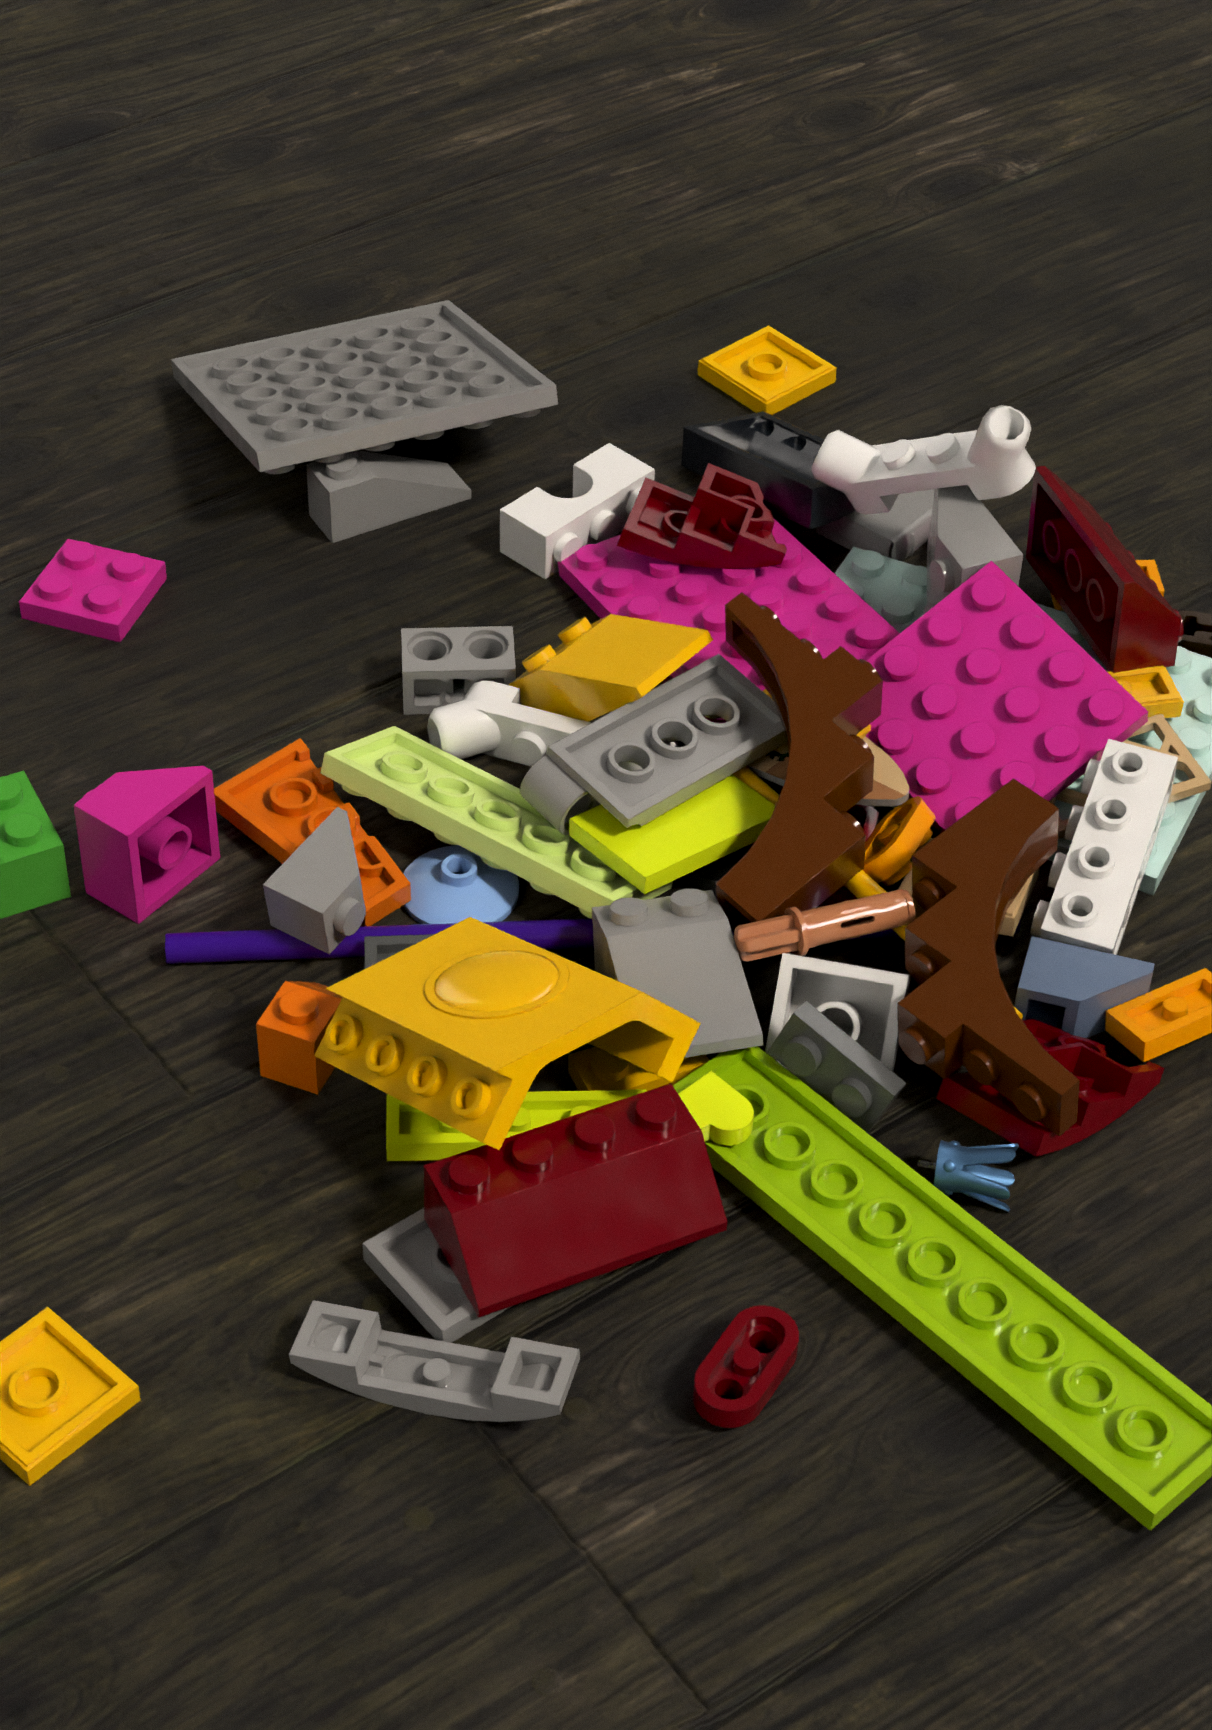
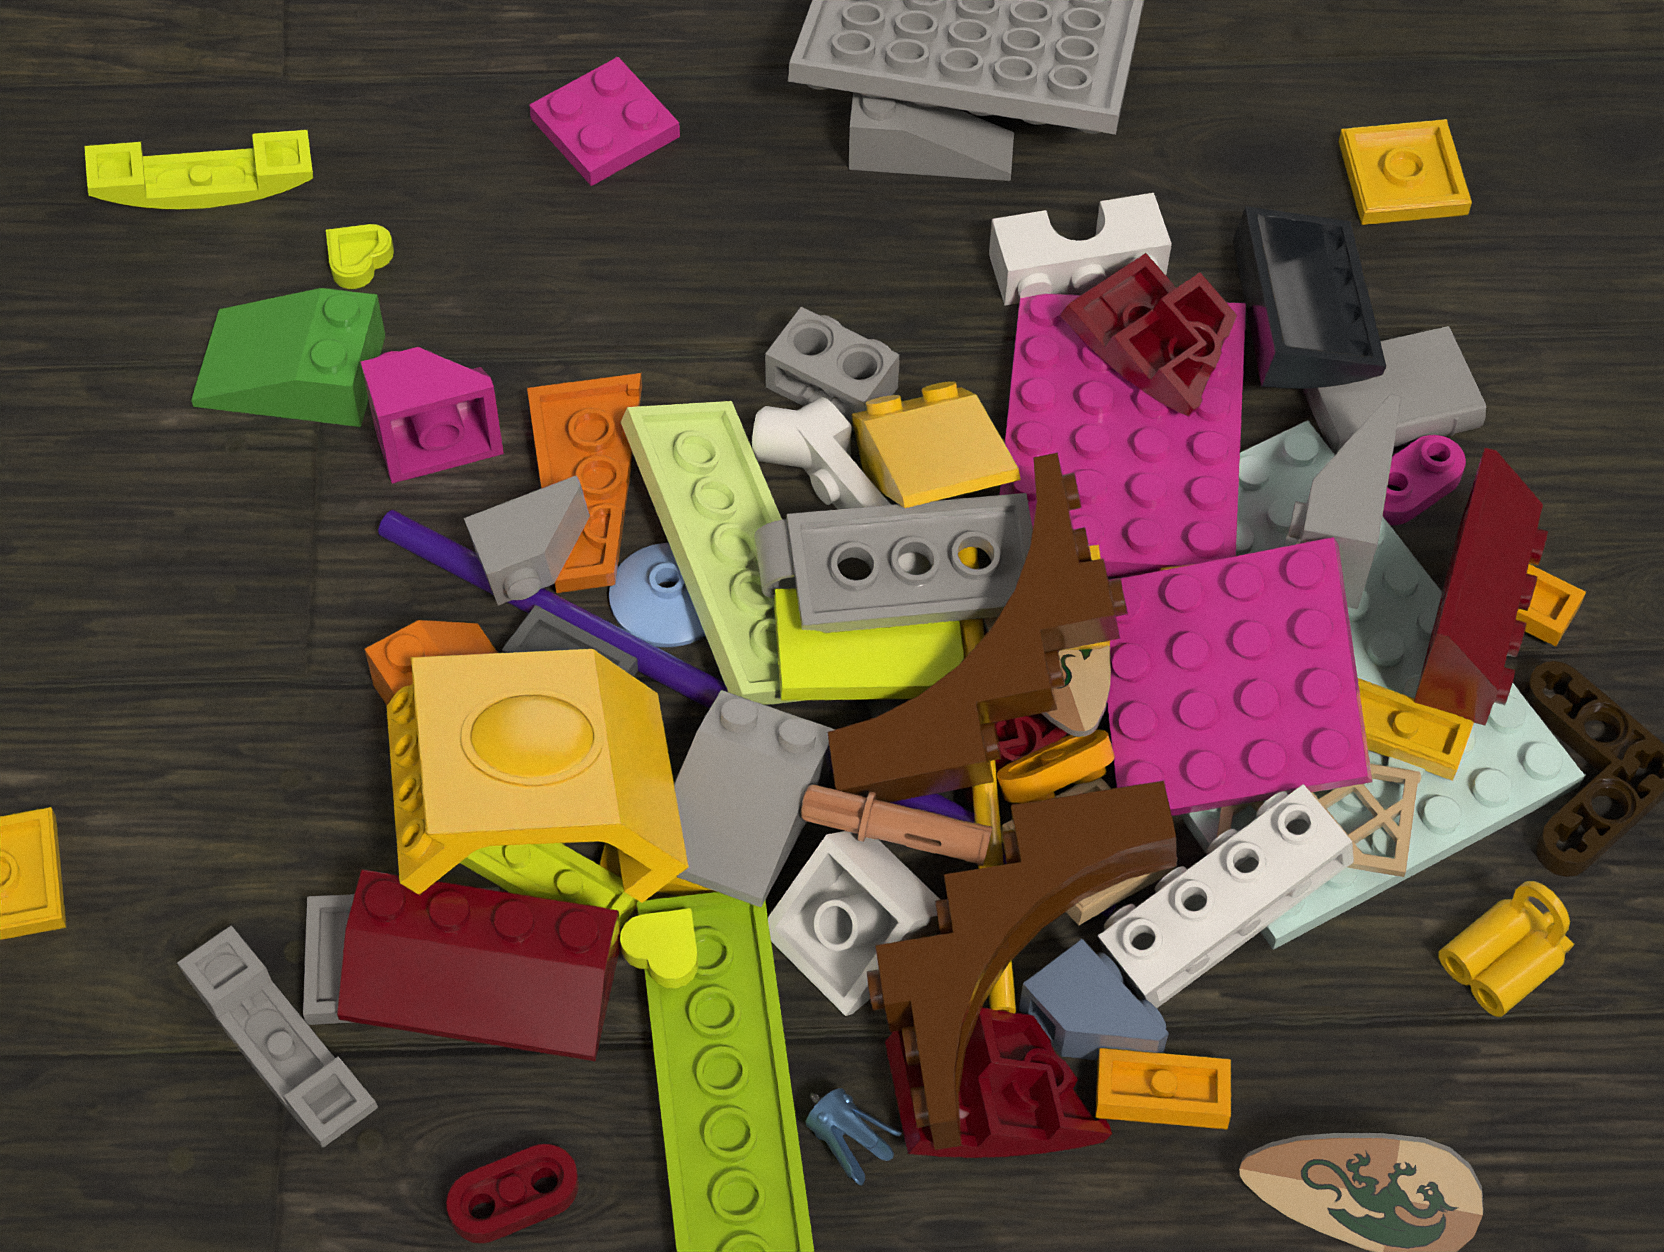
camera: 35 degrees right, 15 degrees up
dark grey plate [767,1001,906,1133] -> none
white plate [811,405,1036,514] -> none

